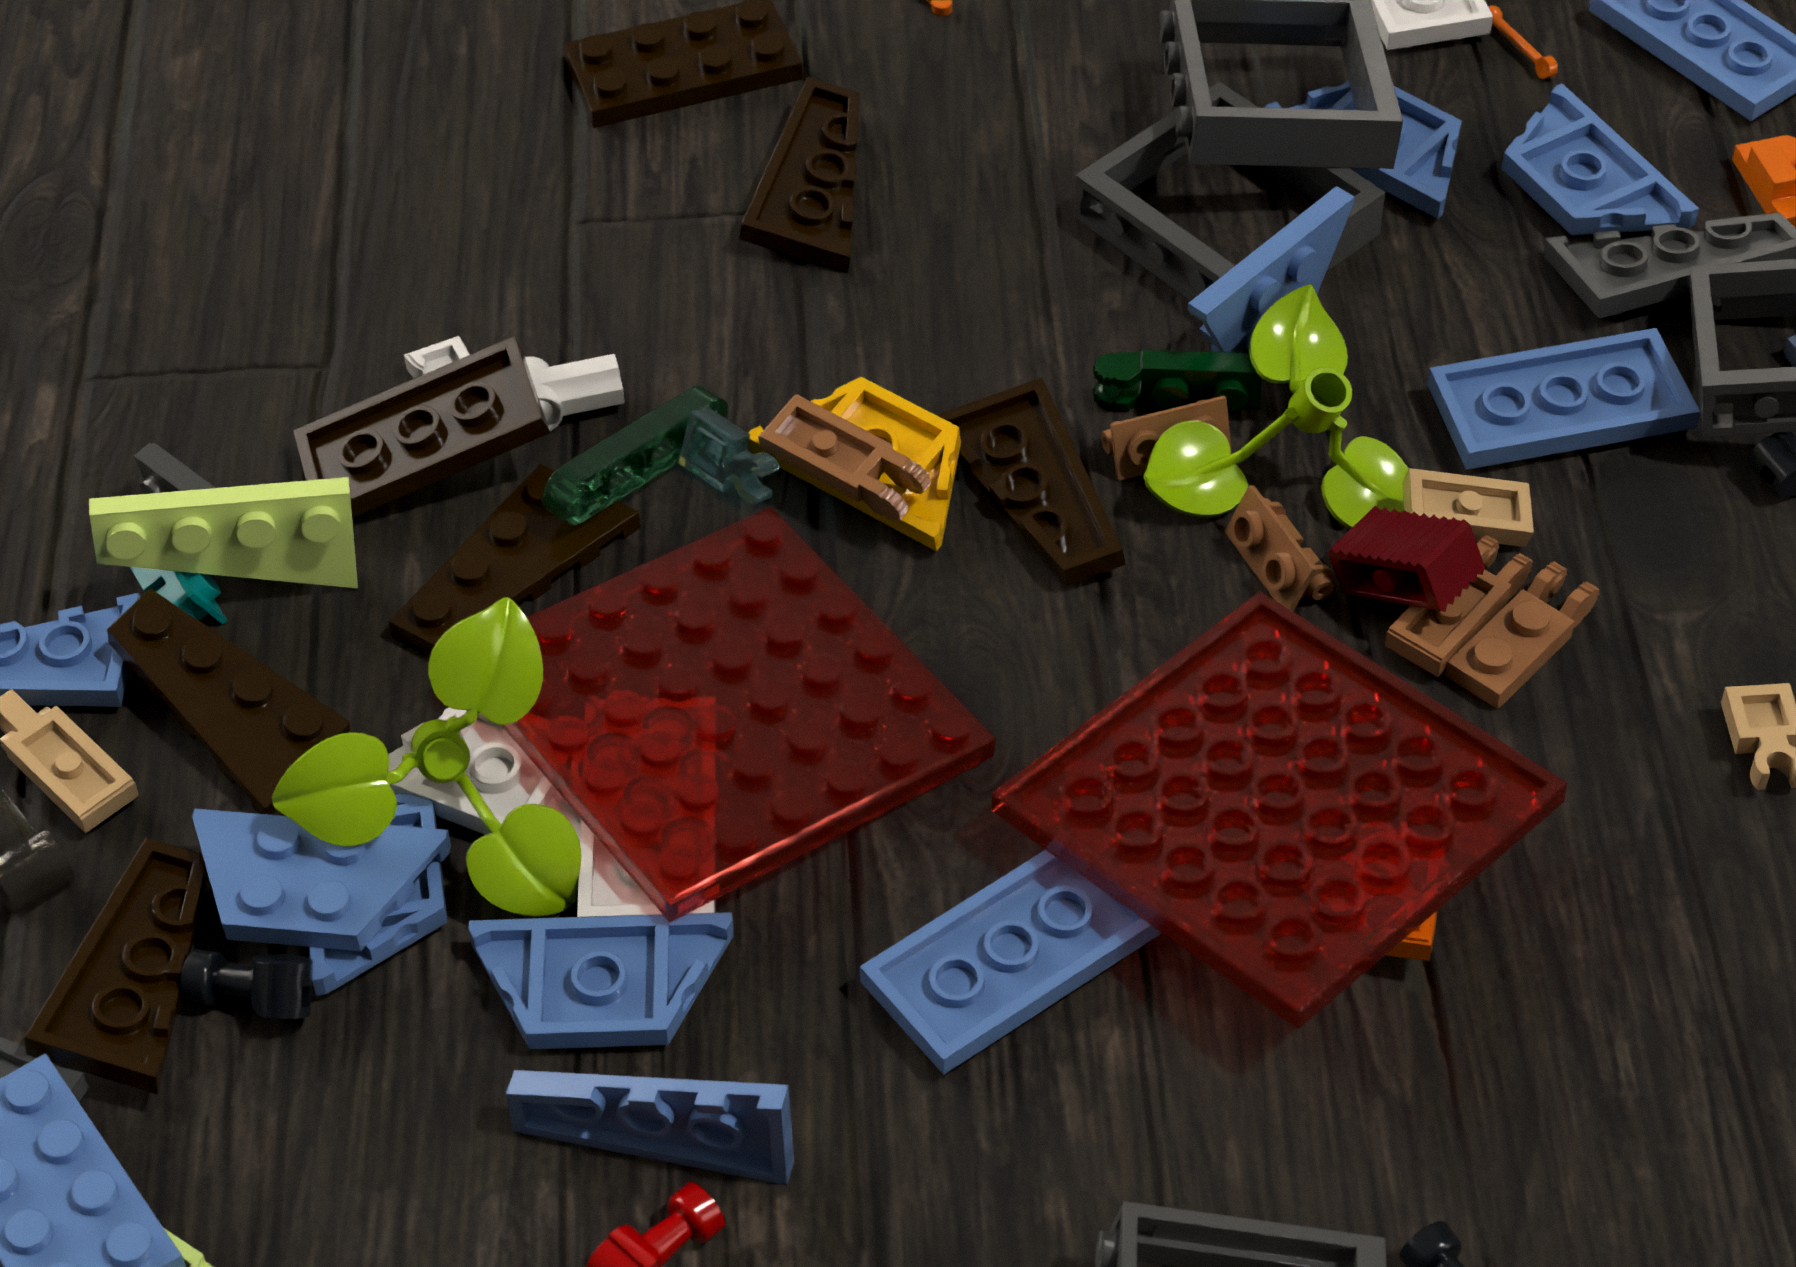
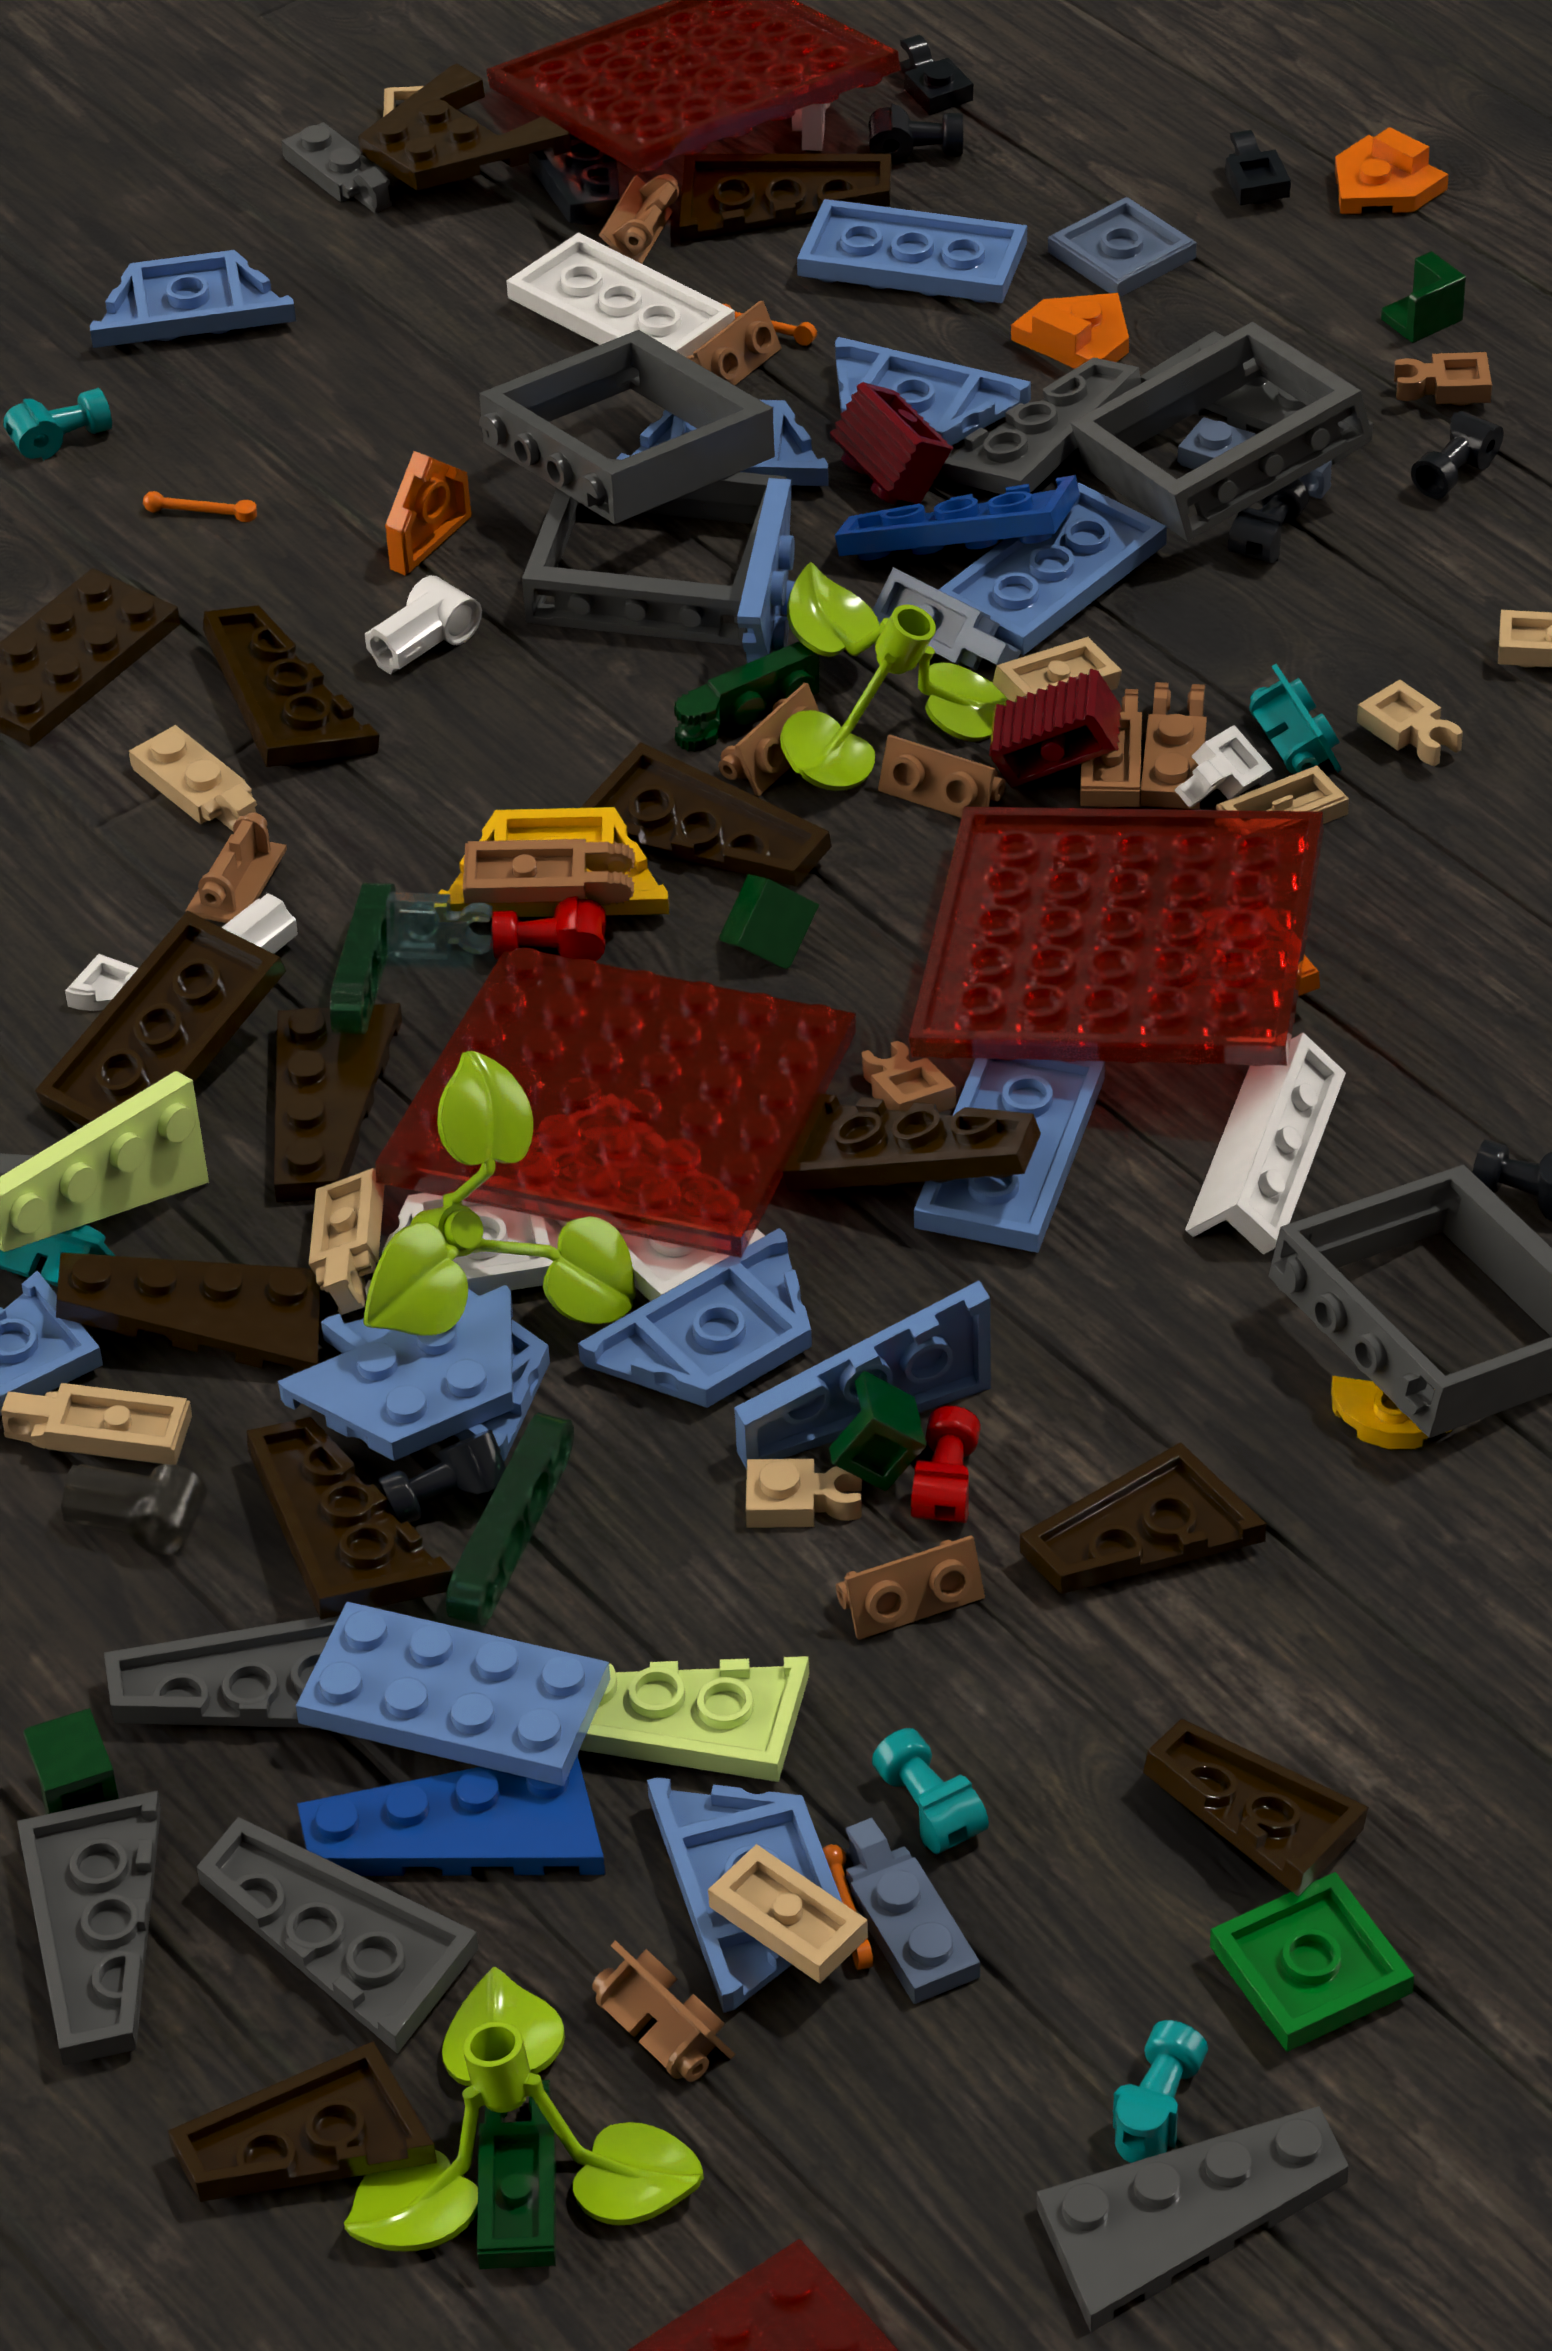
camera: 35 degrees left, 5 degrees down
none -> tan hinge [129,725,257,831]
none -> medium nougat hinge [185,812,287,923]
none -> tan hinge [309,1168,385,1315]
none -> white piece [365,575,482,674]
none -> orange plate [385,451,471,576]
none -> clear green beam [446,1412,574,1626]
none -> red leg [492,896,606,968]
none -> medium nougat hinge [686,301,782,386]
none -> dark green panel [719,874,819,969]
none -> tan plate [746,1459,862,1528]
none -> dark brown wing [781,1093,1041,1191]
none -> dark green panel [829,1371,926,1492]
none -> dark red brick [830,382,953,505]
none -> blue wing [835,475,1080,561]
none -> medium nougat plate [862,1041,957,1113]
none -> sand blue hinge [873,567,1021,670]
none -> white plate [1175,725,1272,808]
none -> white panel [1185,1033,1346,1254]
none -> tan tile [1216,765,1349,855]
none -> teal hinge [1249,664,1342,774]

